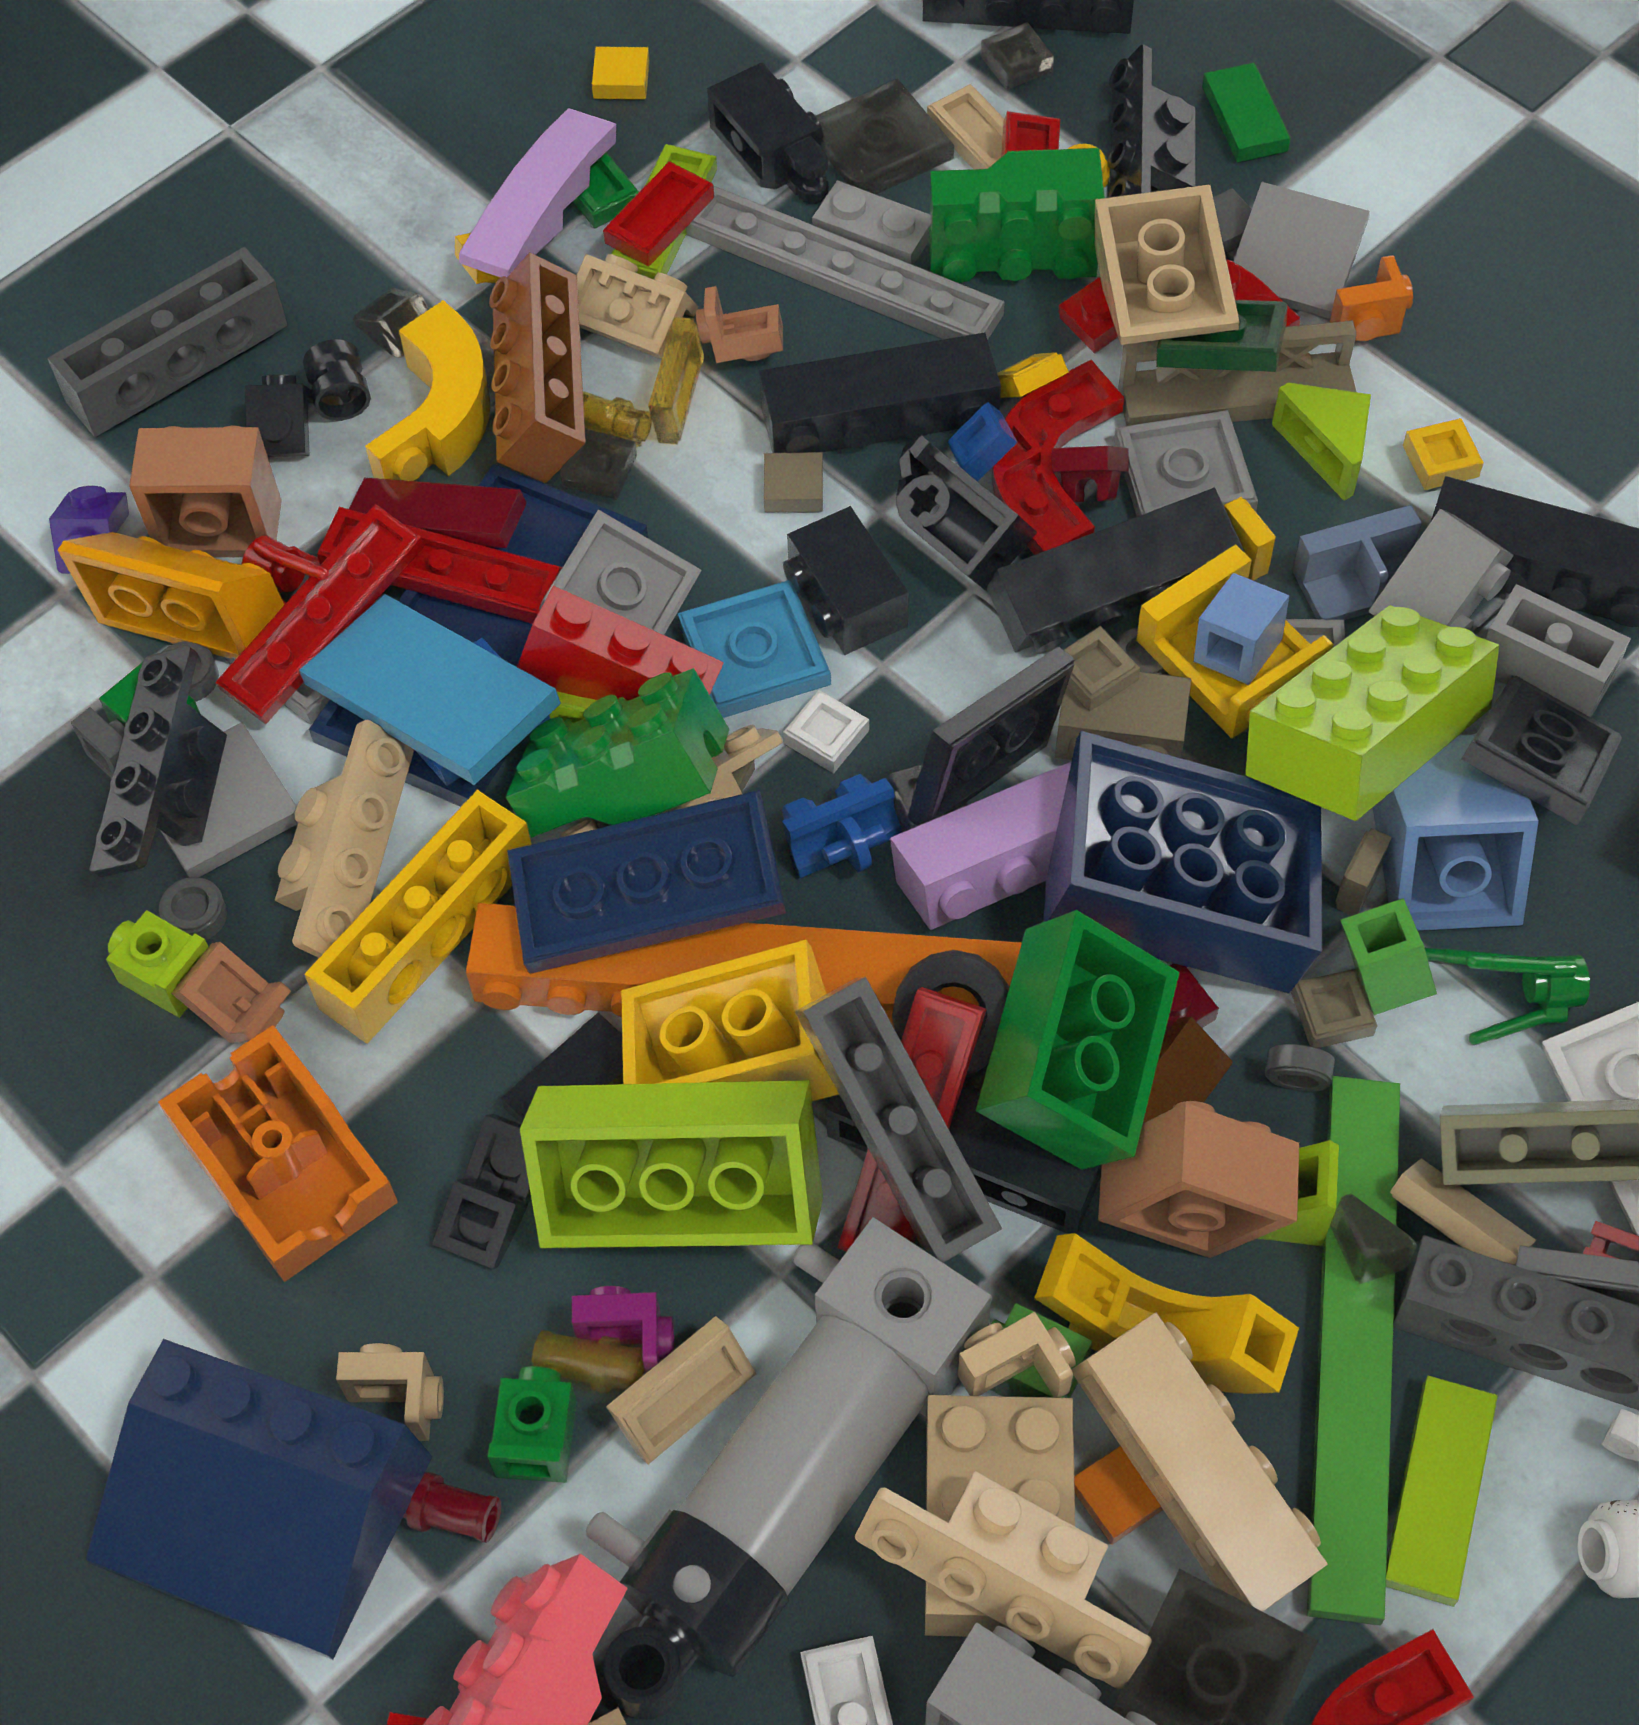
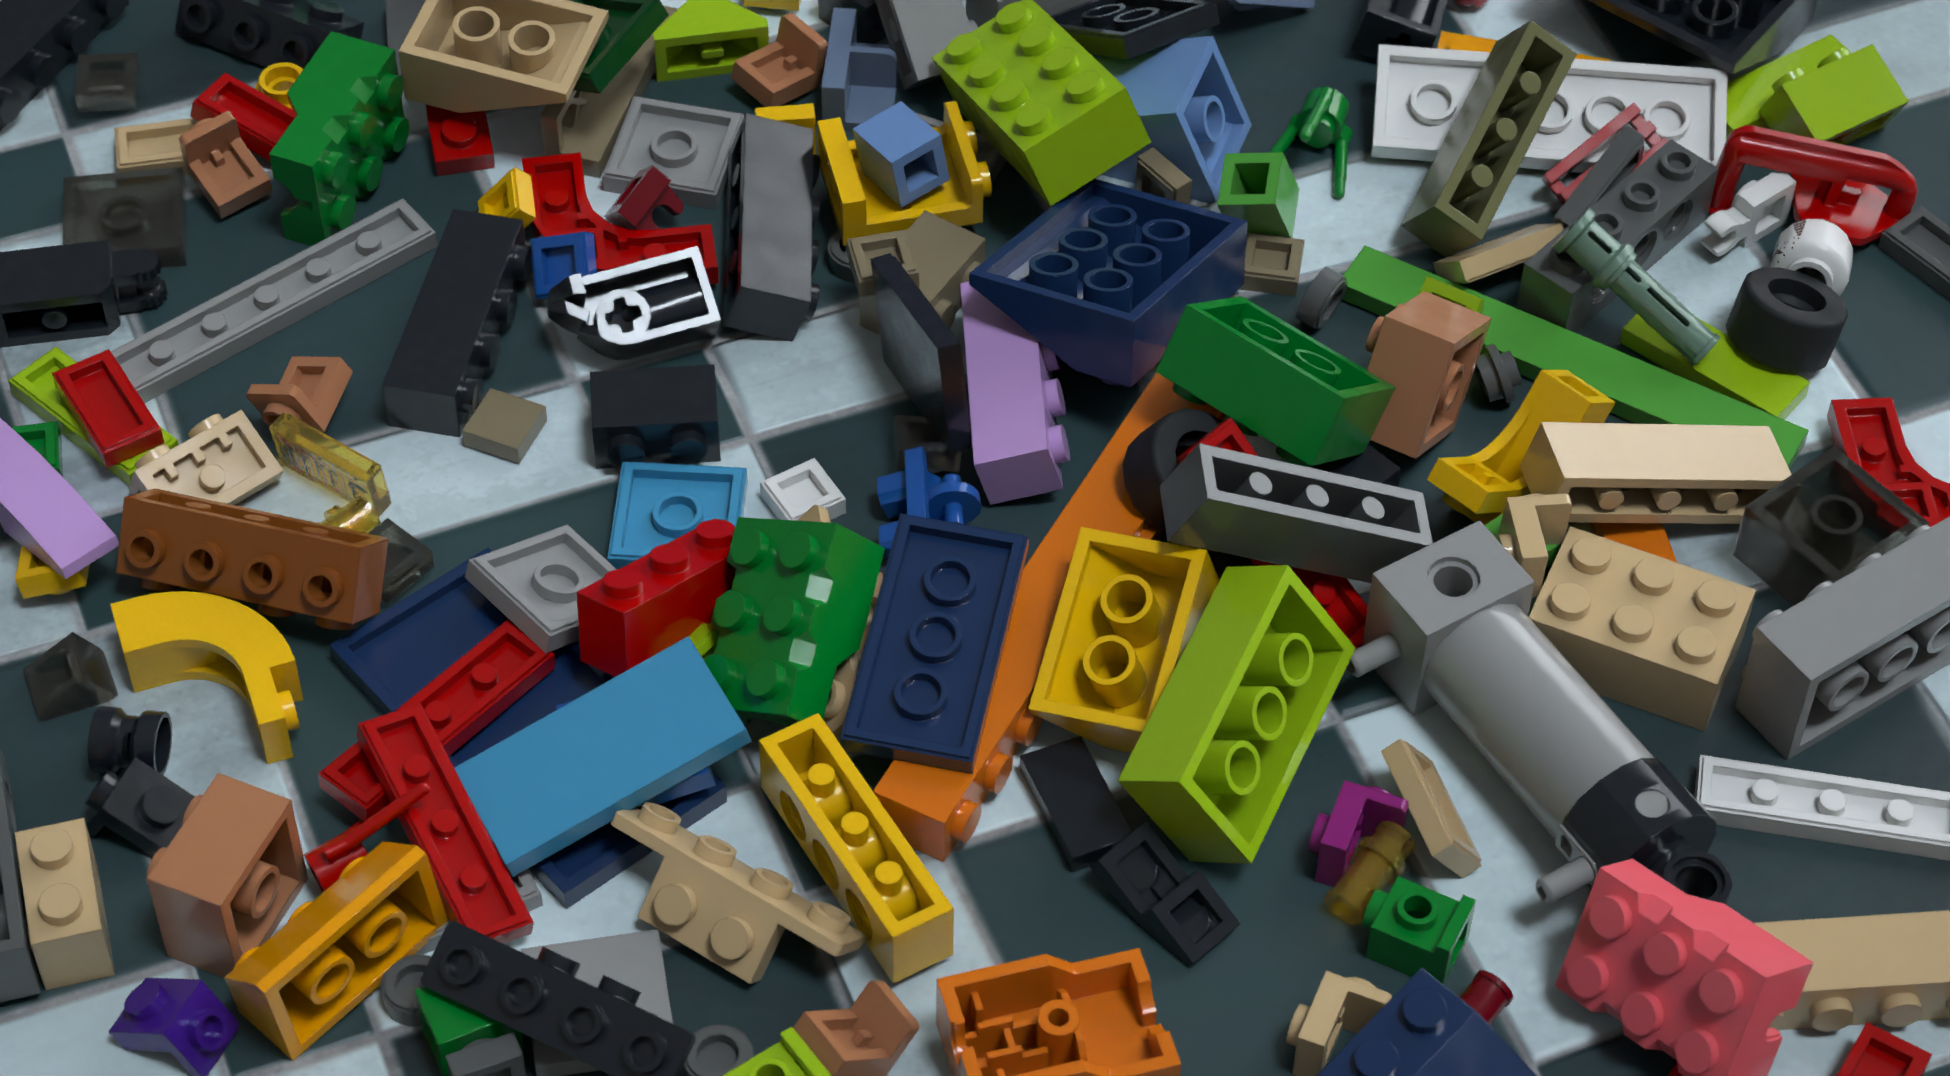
camera: 70 degrees left, 10 degrees down
dark red tile [349,477,527,548] -> none
light grey plate [812,180,931,265] -> none
tan bracket [855,1471,1151,1689] -> none
clear smoke slope [1330,1194,1417,1284] -> none
none -> tan brick [15,818,115,990]
none -> nougat bracket [179,111,273,219]
none -> nougat bracket [731,13,828,107]
none -> dark grey plate [1474,343,1522,404]
none -> sand green pin [1552,207,1720,367]
none -> black tyre [1725,267,1848,374]

